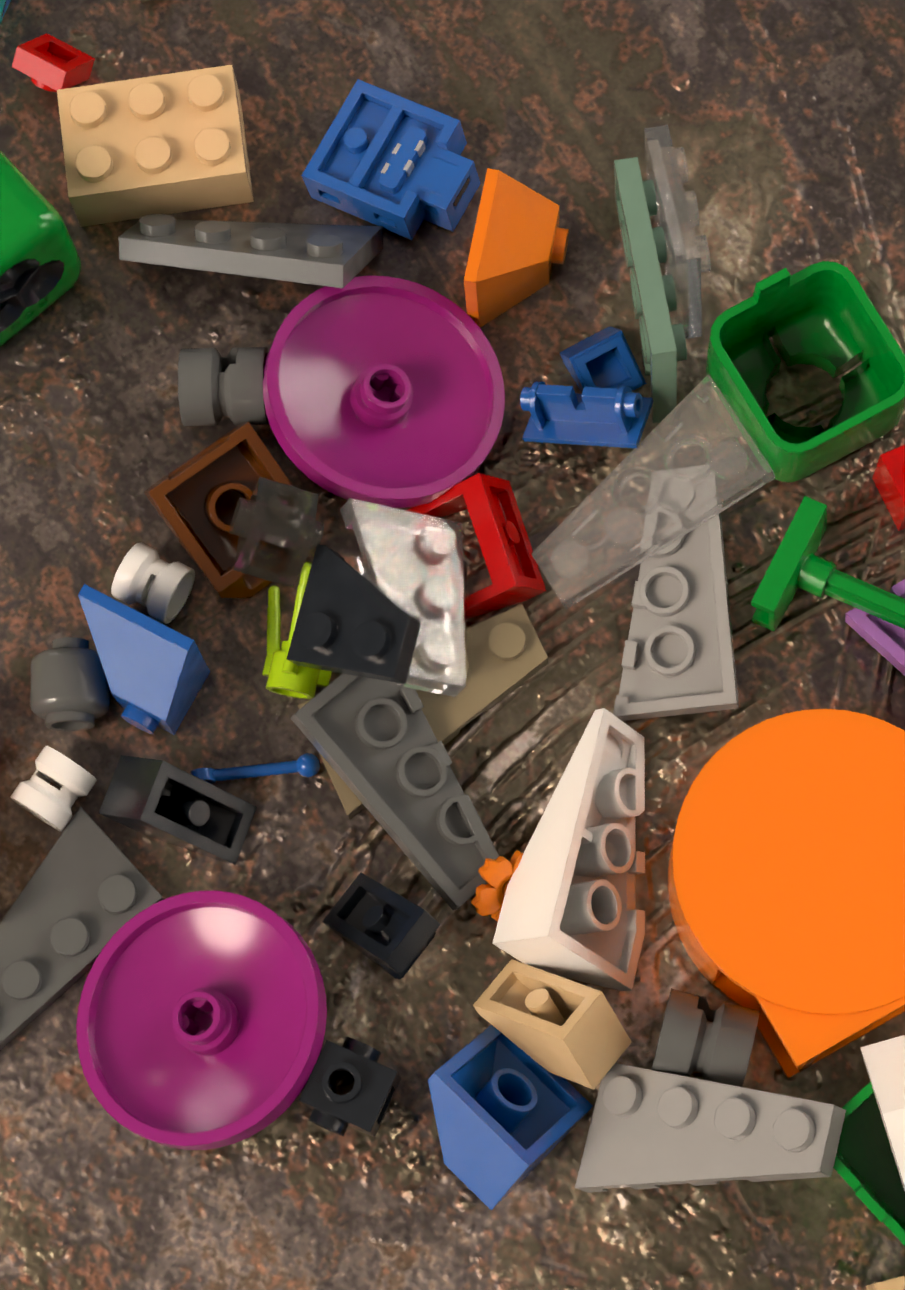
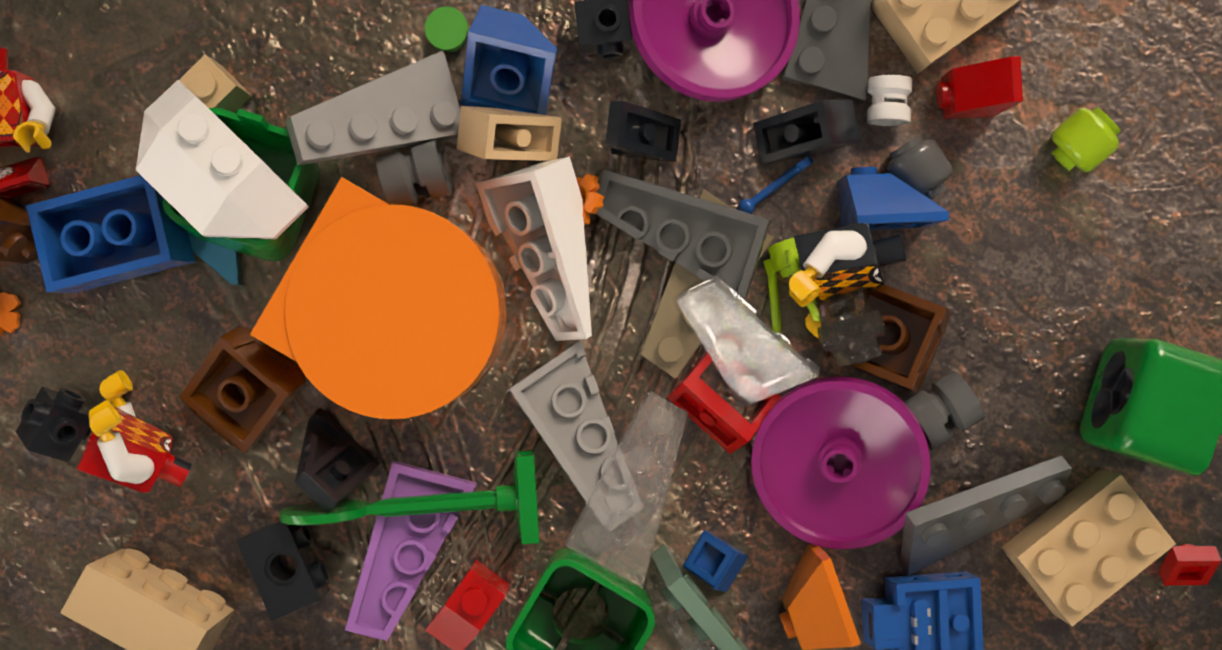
camera: 140 degrees right, 15 degrees up
white wheel [111,542,195,624] -> none
black wing [287,544,421,684] -> none
blue hinge [520,381,654,449] -> none
none -> bright green tile [425,6,469,53]
none -> torso [789,223,907,342]

